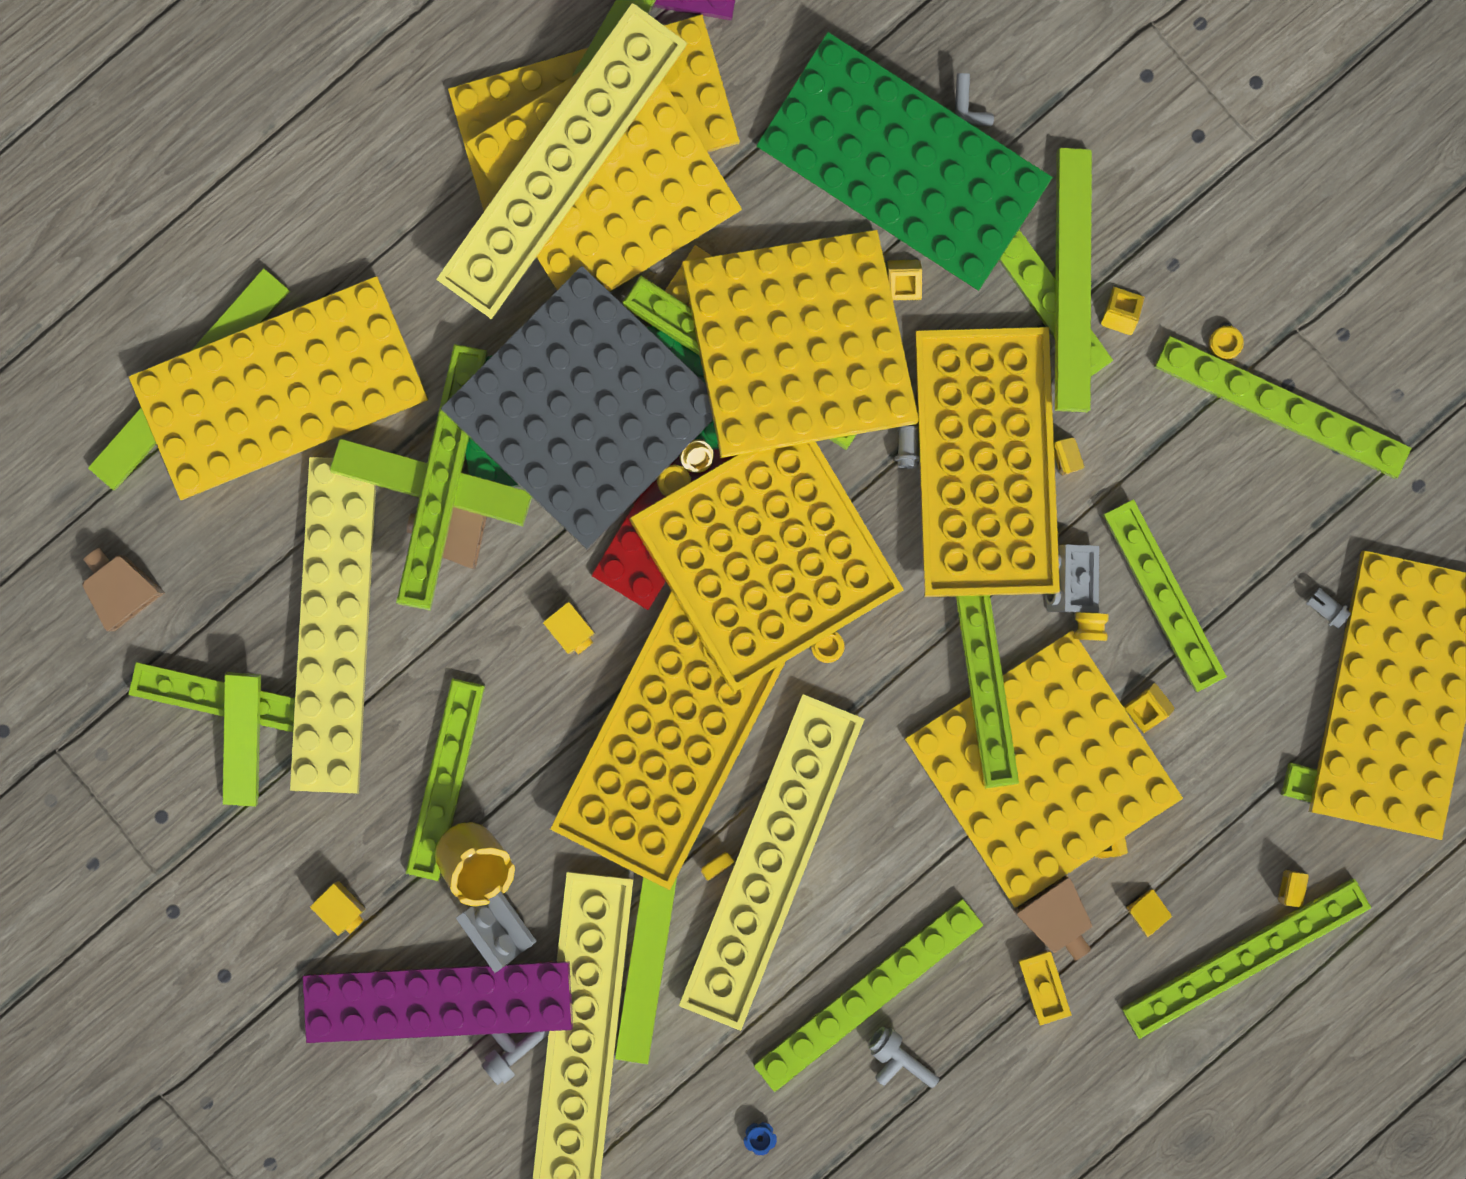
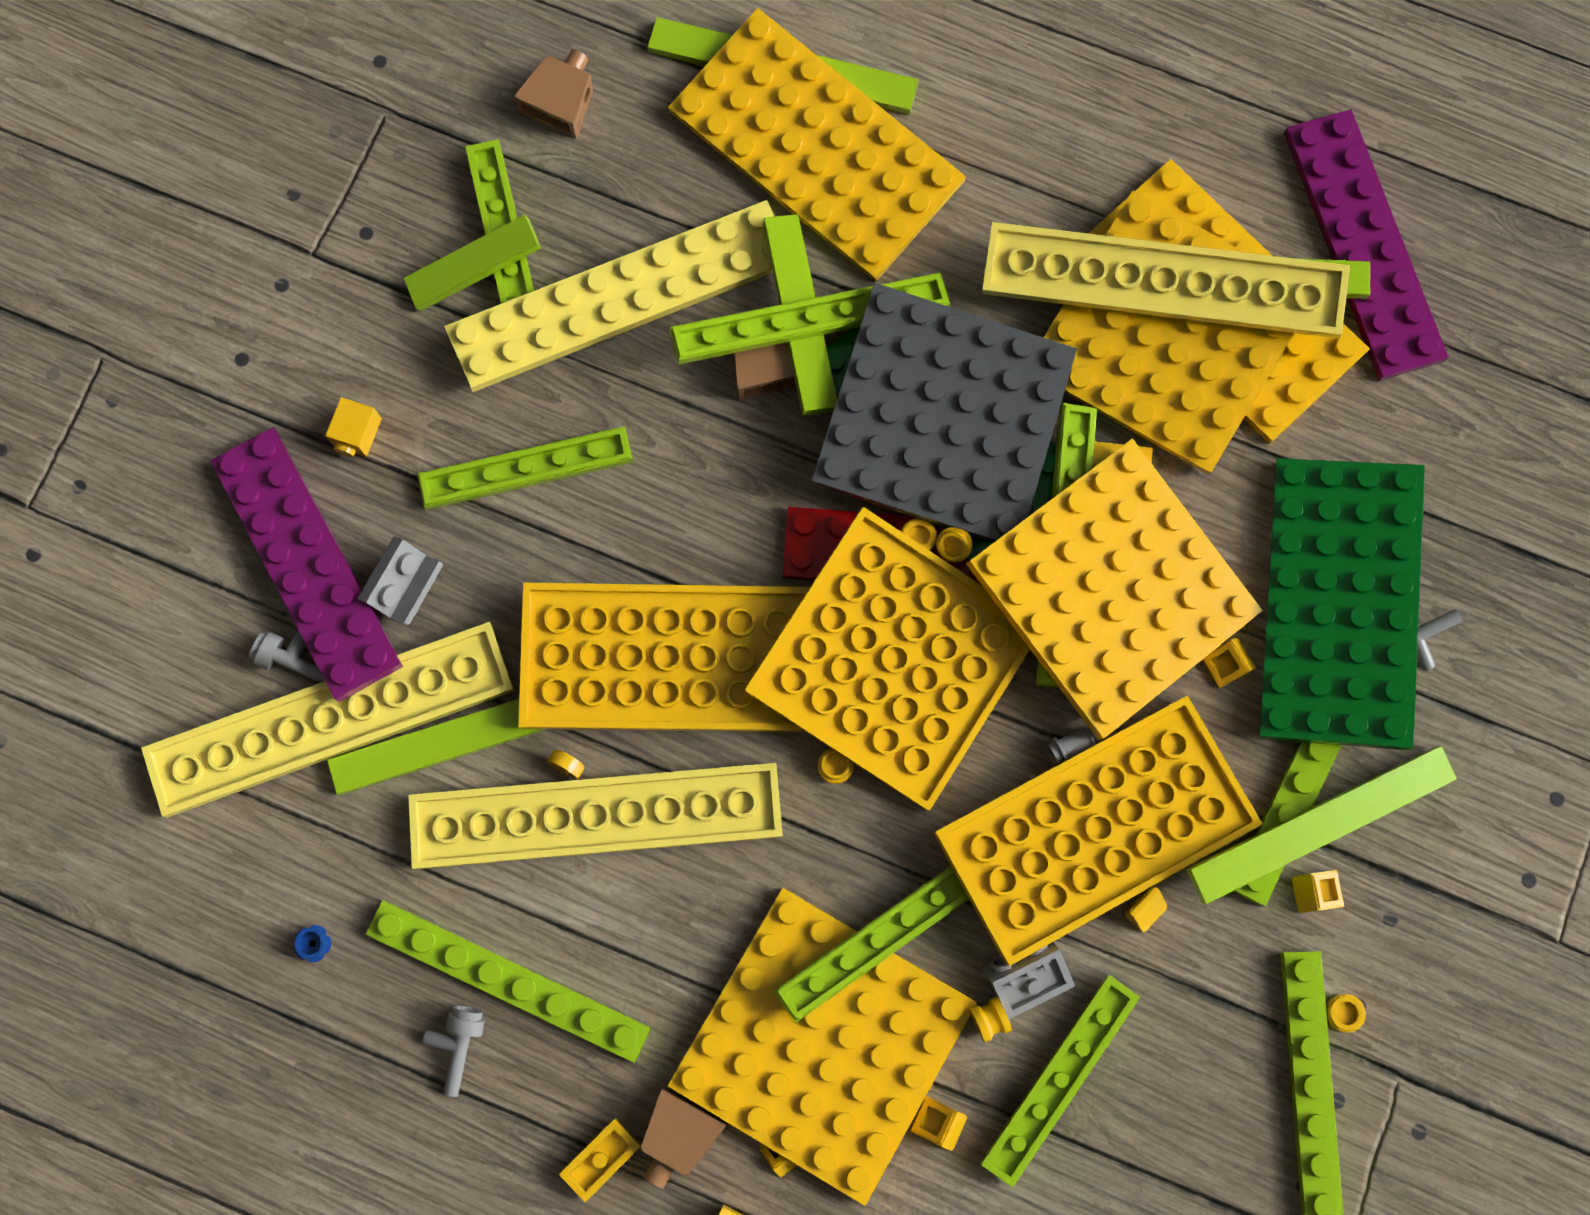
camera: 65 degrees right, 10 degrees down
yellow cylinder [435,822,515,906] -> none
yellow brick [543,602,595,655] -> none

